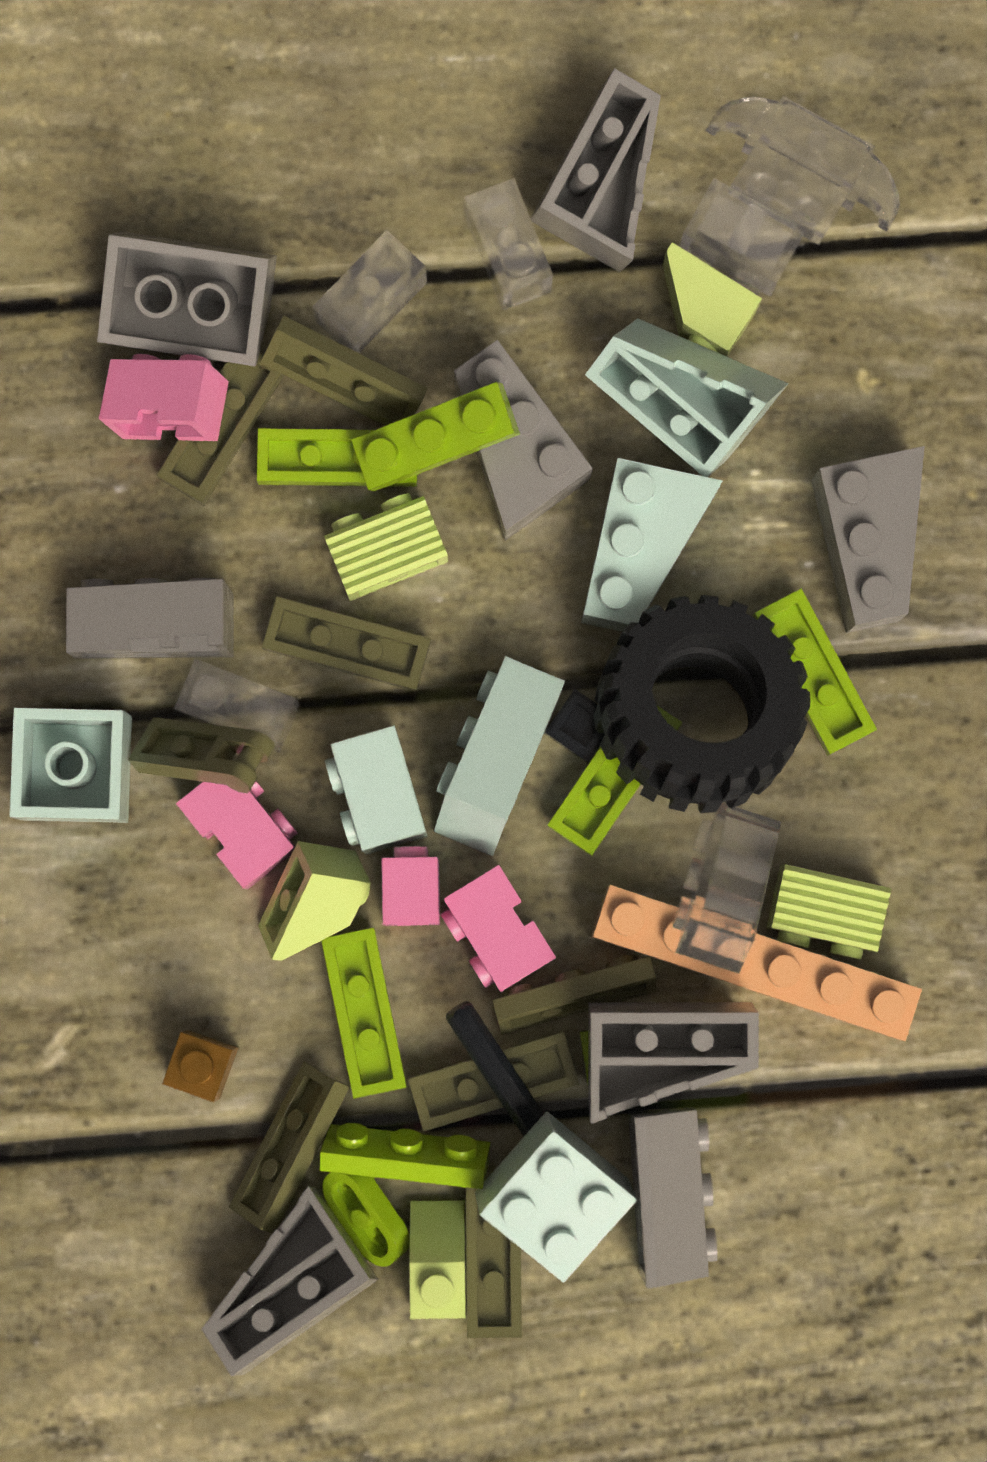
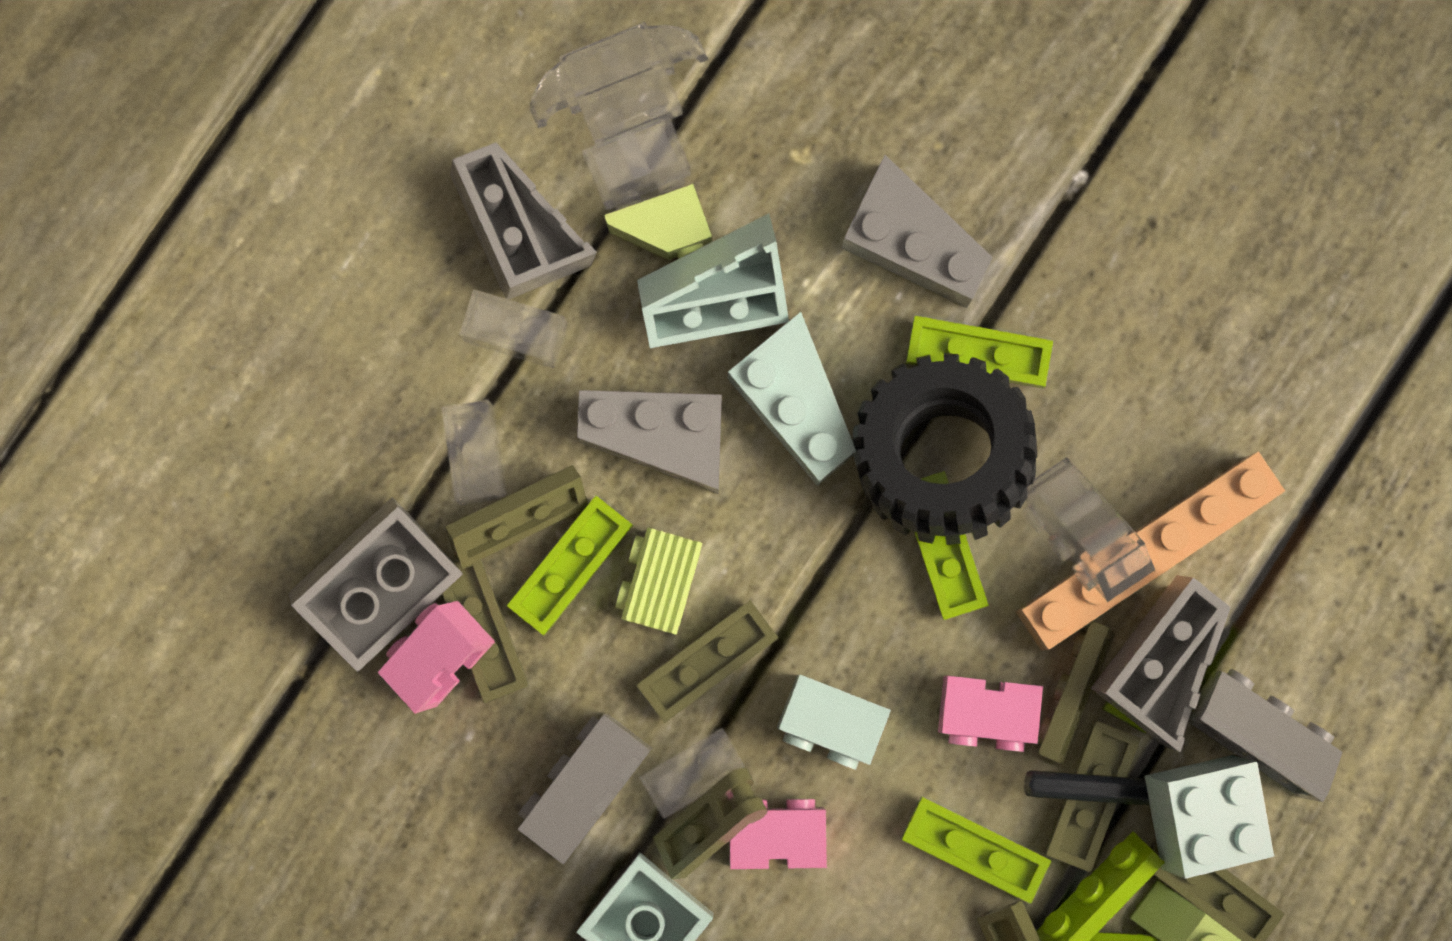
camera: 50 degrees left, 0 degrees up
yellowish green slope [258,841,371,961] -> none
lime plate [351,382,520,491] -> none
bright pink brick [382,847,440,926] -> none
light aqua wedge [434,656,565,856] -> none
black tile [544,689,605,764] -> none
yellowish green brick [766,864,891,960] -> none

